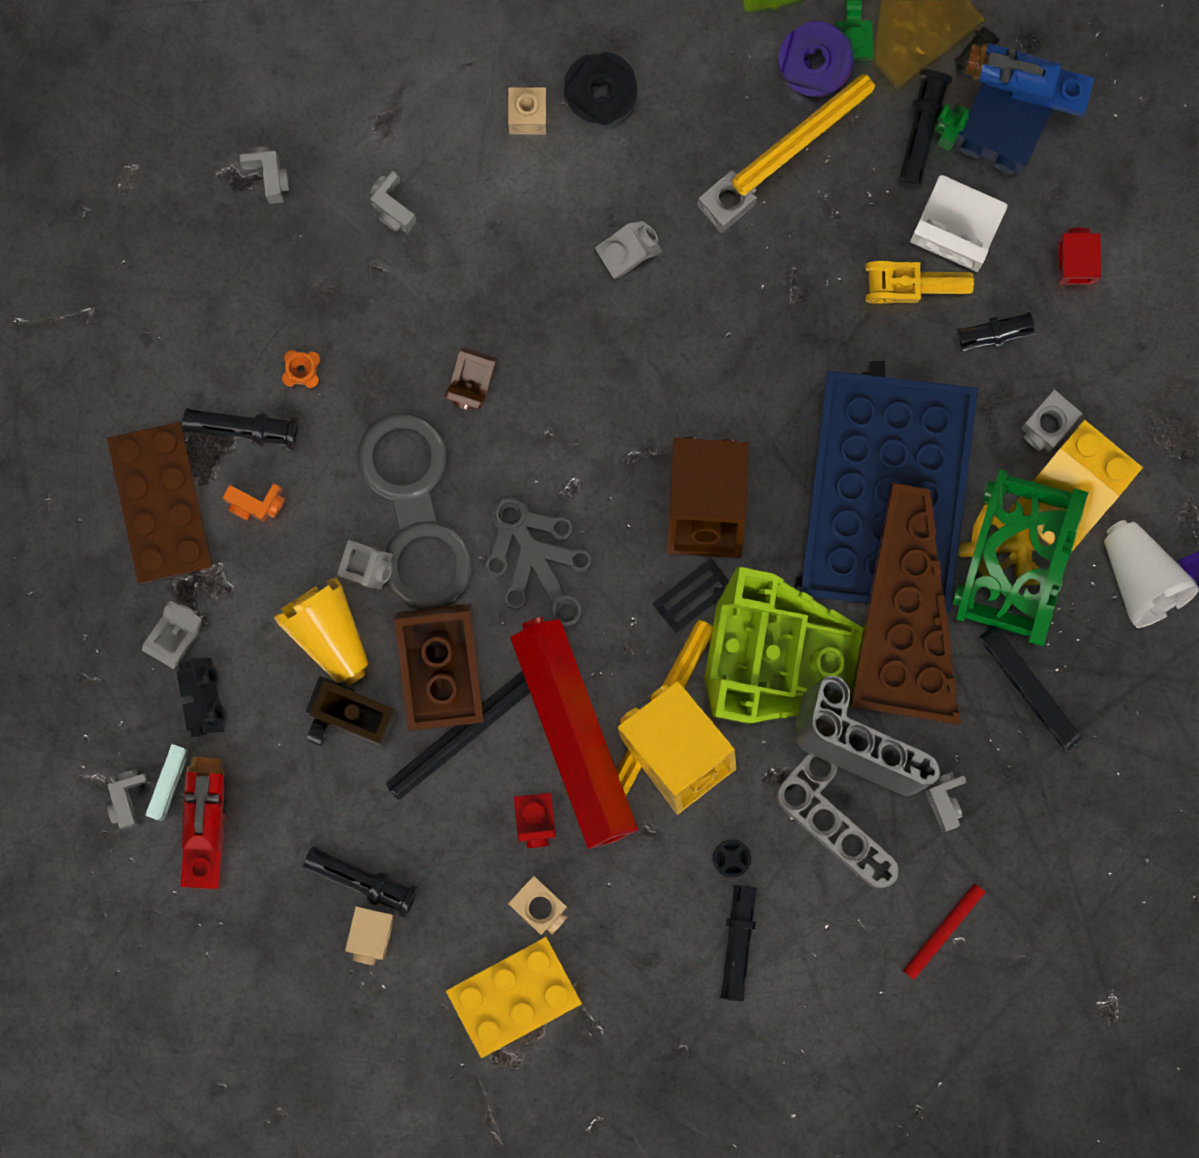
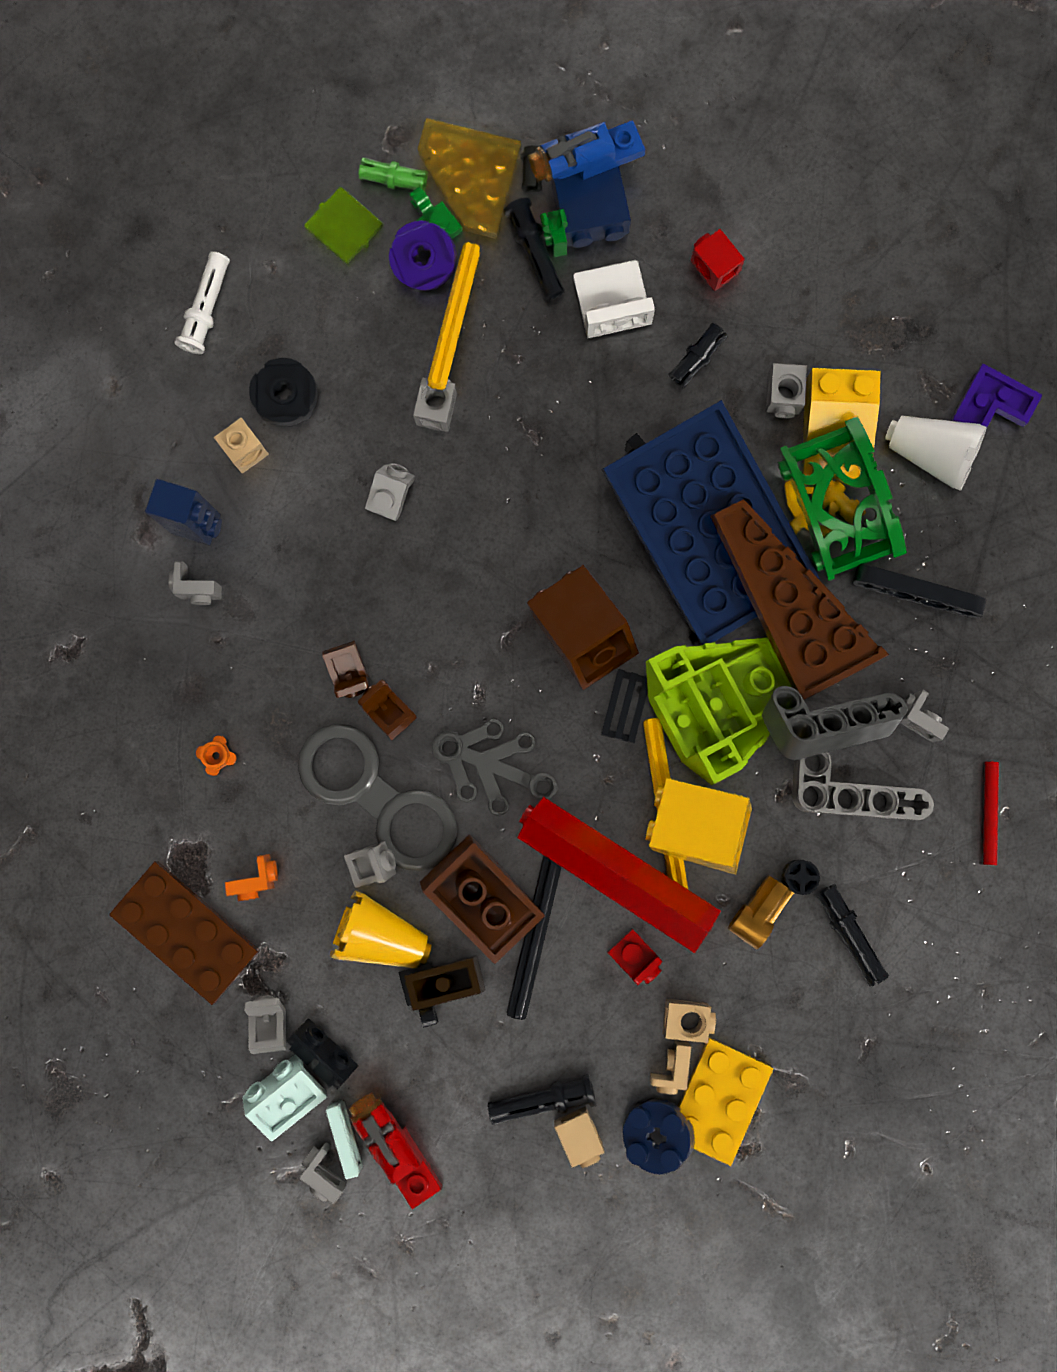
camera: 30 degrees left, 0 degrees up
black pin [182,408,299,451] -> none
light grey bracket [239,147,289,204] -> none
yellow connector [865,261,974,304] -> none
none -> dark blue brick [145,478,222,546]
none -> light aqua bracket [242,1055,327,1142]
none -> reddish brown bracket [358,679,417,741]
none -> dark blue plate [623,1099,695,1174]
none -> tan bracket [650,1040,691,1094]
none -> pearl gold piece [728,875,794,950]

